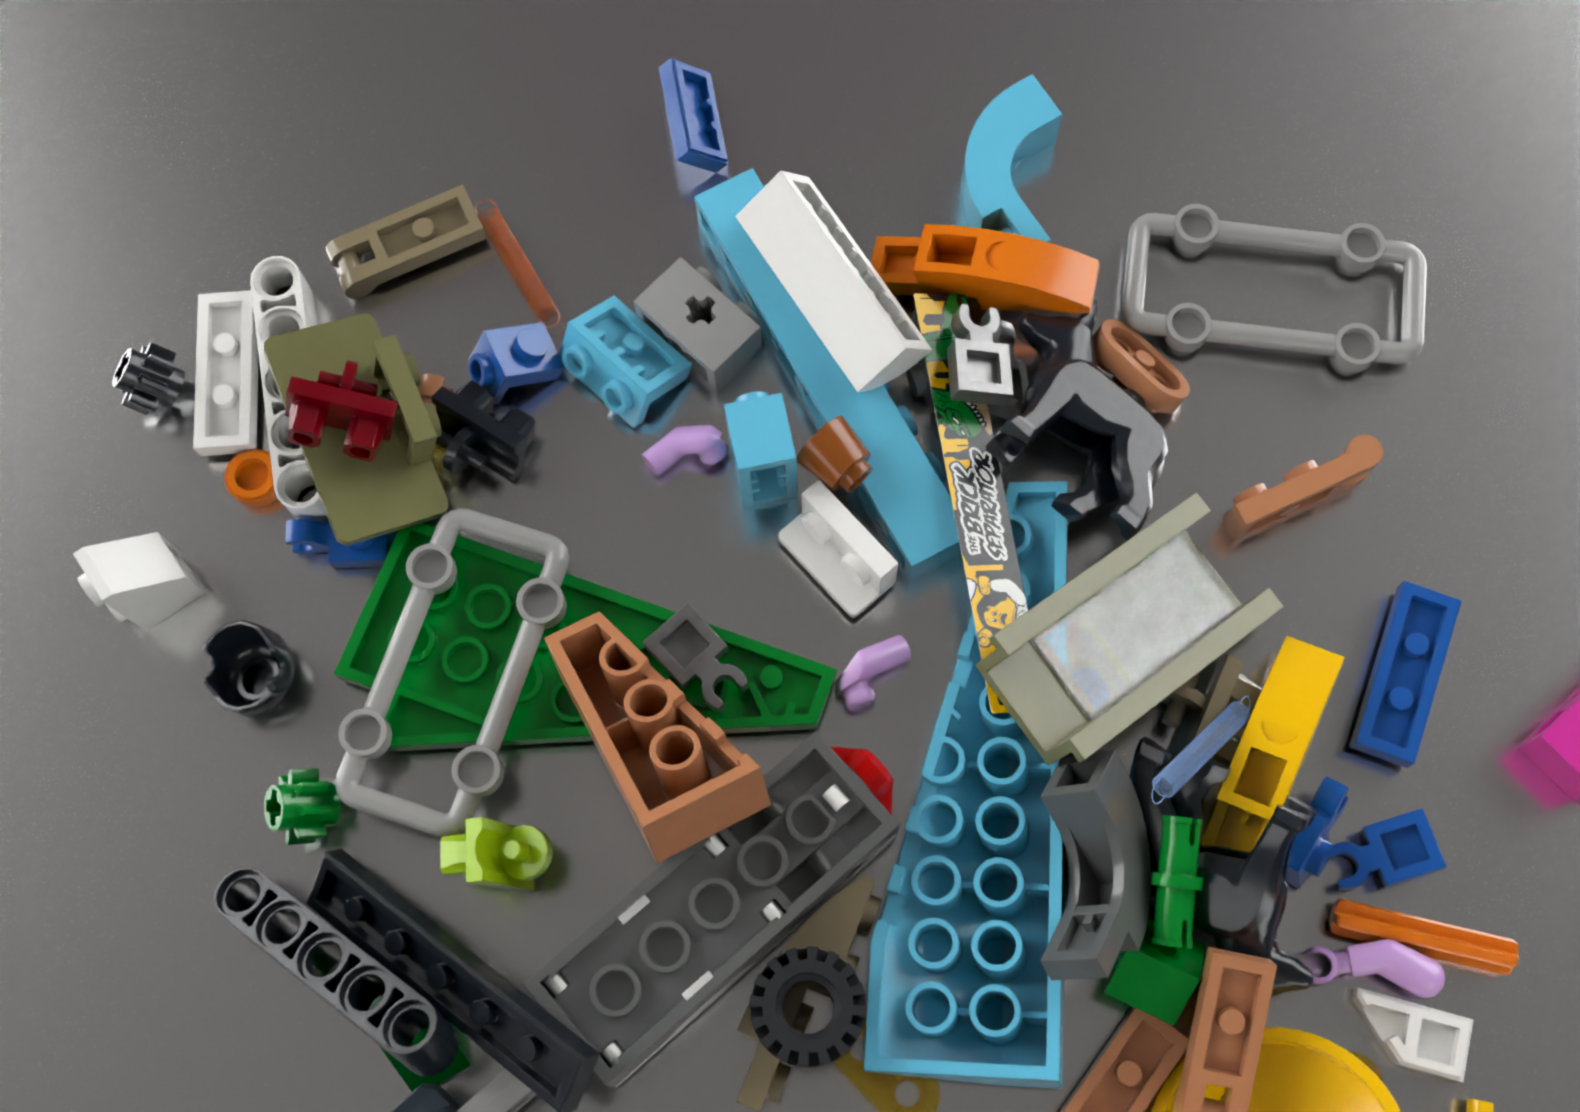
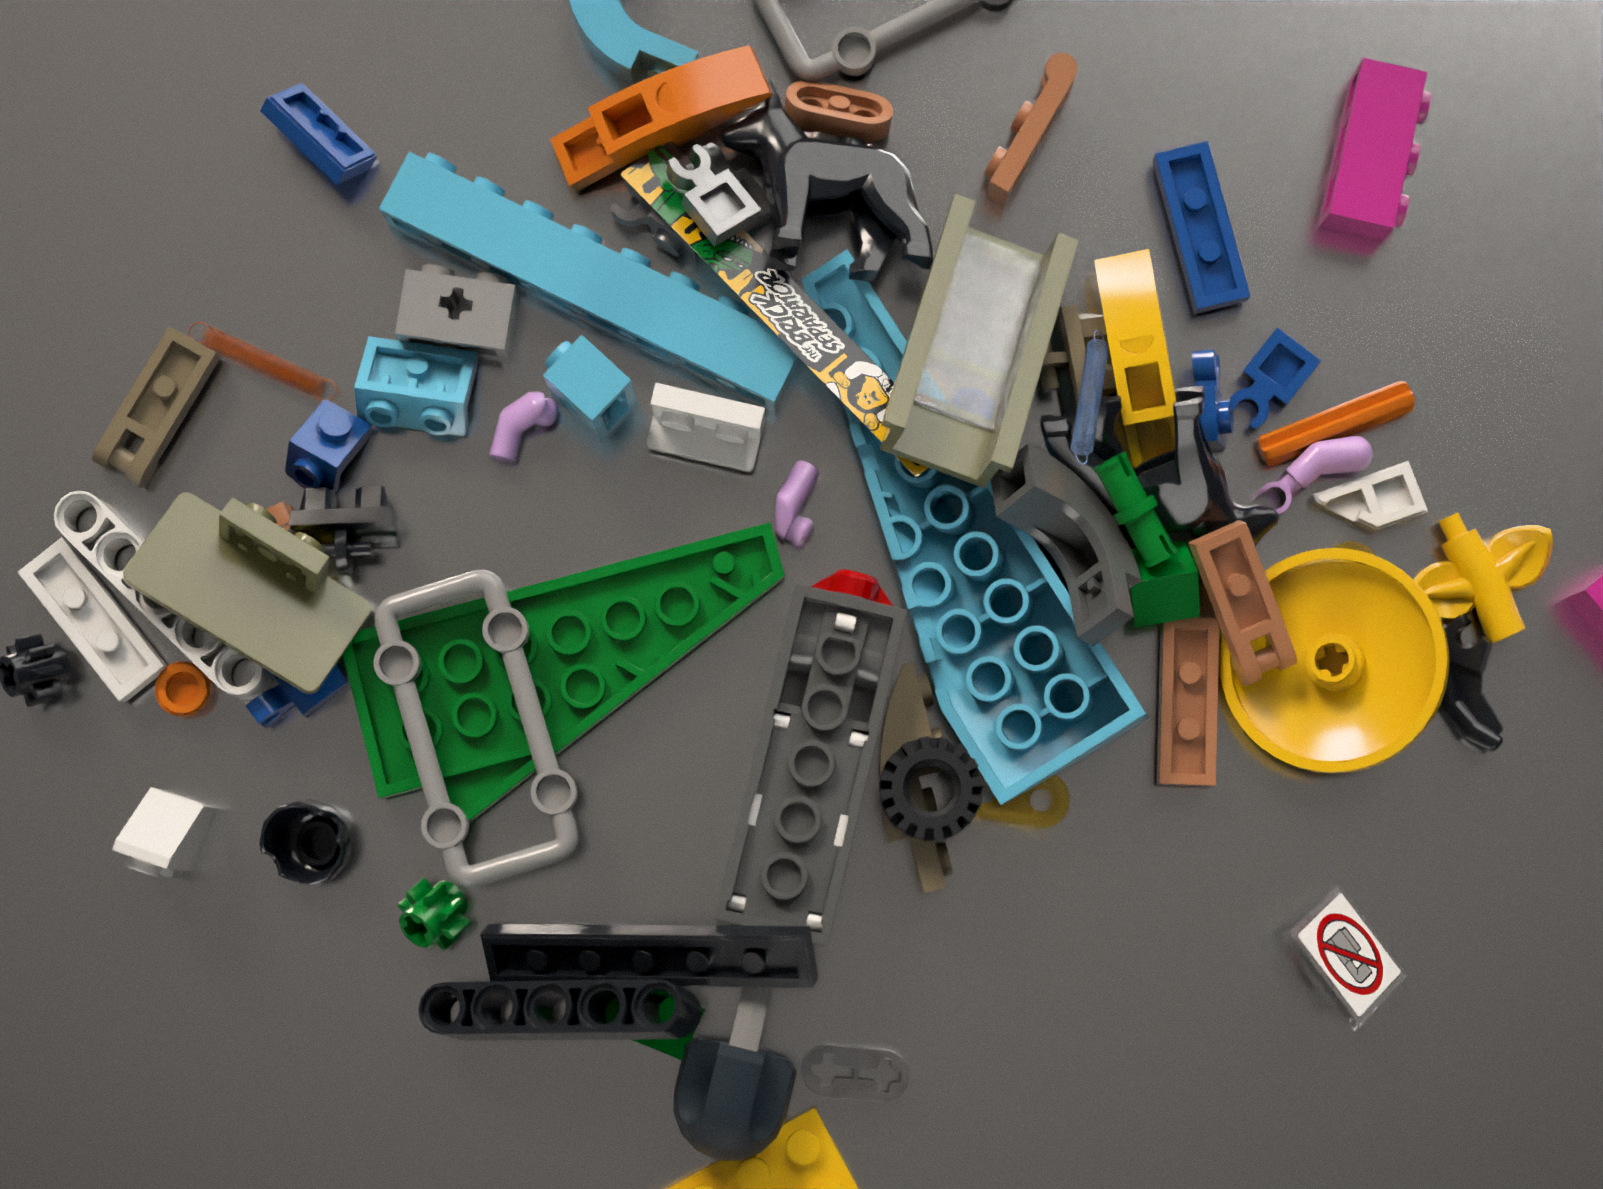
camera: 40 degrees left, 10 degrees up
dark red hips [285,360,398,462] -> none
lime hips [440,817,553,892] -> none
nougat wedge [544,611,771,863] -> none
flat silver plate [643,603,748,713] -> none
white brick [735,170,932,392] -> none
dark orange hat [797,415,873,493] -> none

